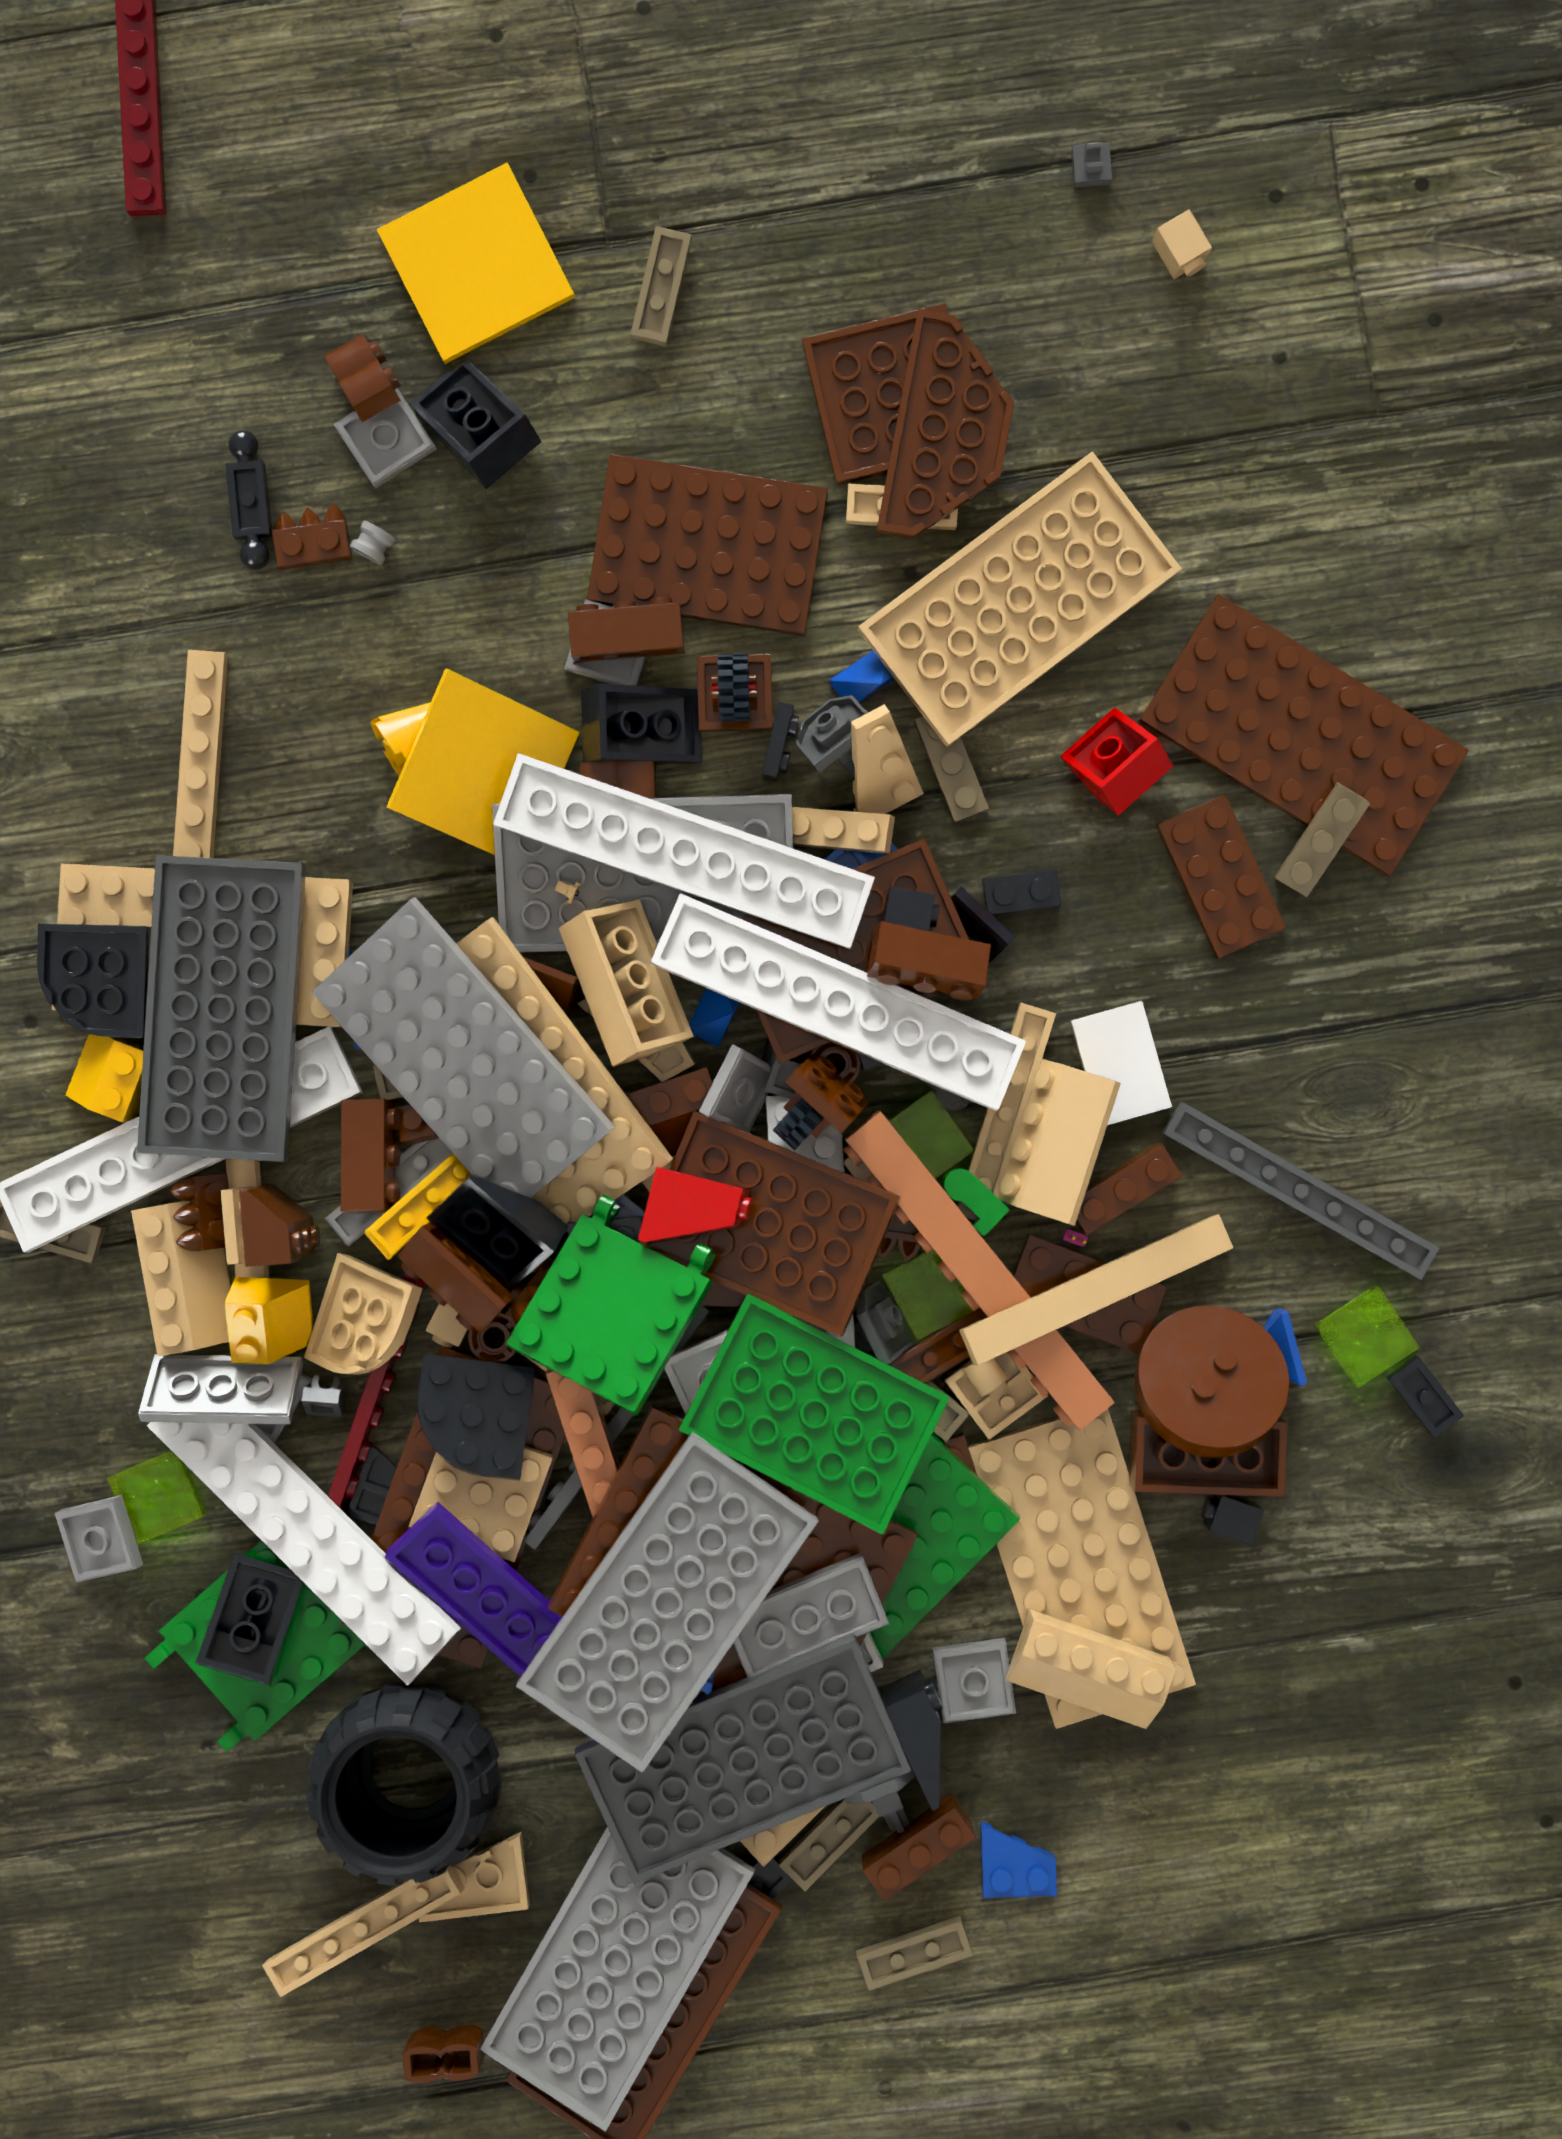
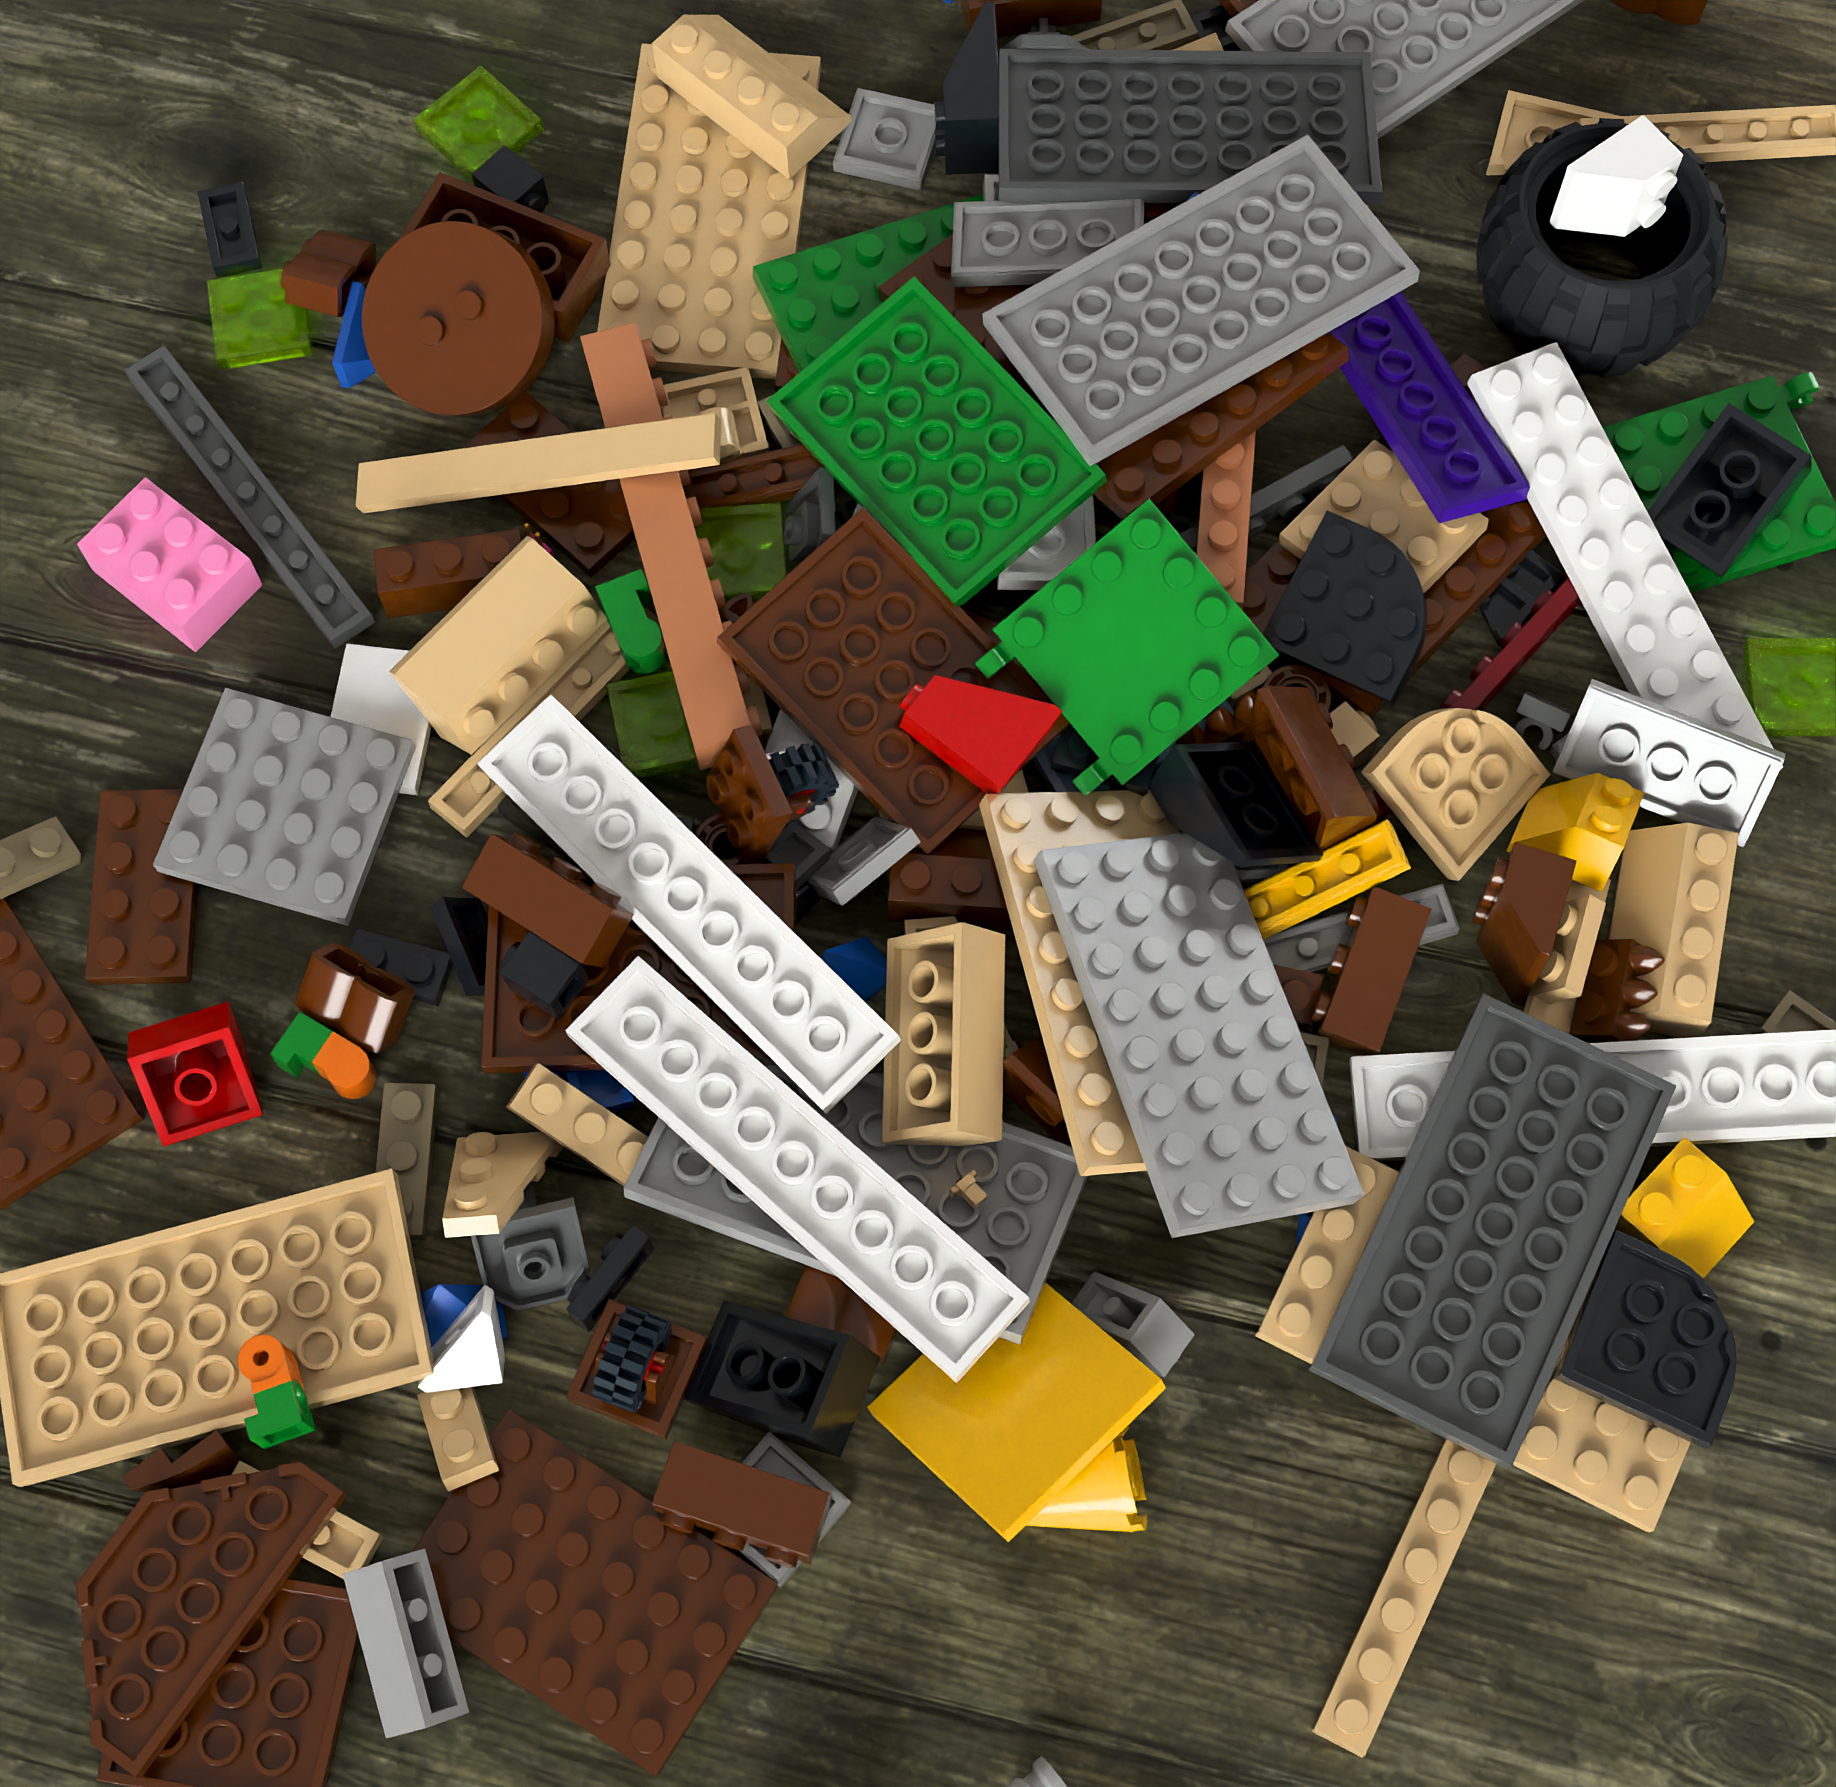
camera: 155 degrees left, 20 degrees down
none -> bright pink brick [77,477,262,653]
none -> reddish brown slope [123,1429,245,1493]
none -> light grey plate [153,688,416,926]
none -> leg [238,1334,316,1449]
none -> leg [270,1012,377,1099]
none -> reddish brown brick [280,230,376,317]
none -> reddish brown brick [295,942,416,1053]
none -> light grey brick [343,1548,469,1739]
none -> clear neon green plate [413,66,544,182]
none -> tan plate [417,1387,499,1491]
none -> white slope [418,1285,505,1393]
none -> light grey slope [1071,1272,1195,1377]
none -> white slope [1549,115,1683,237]

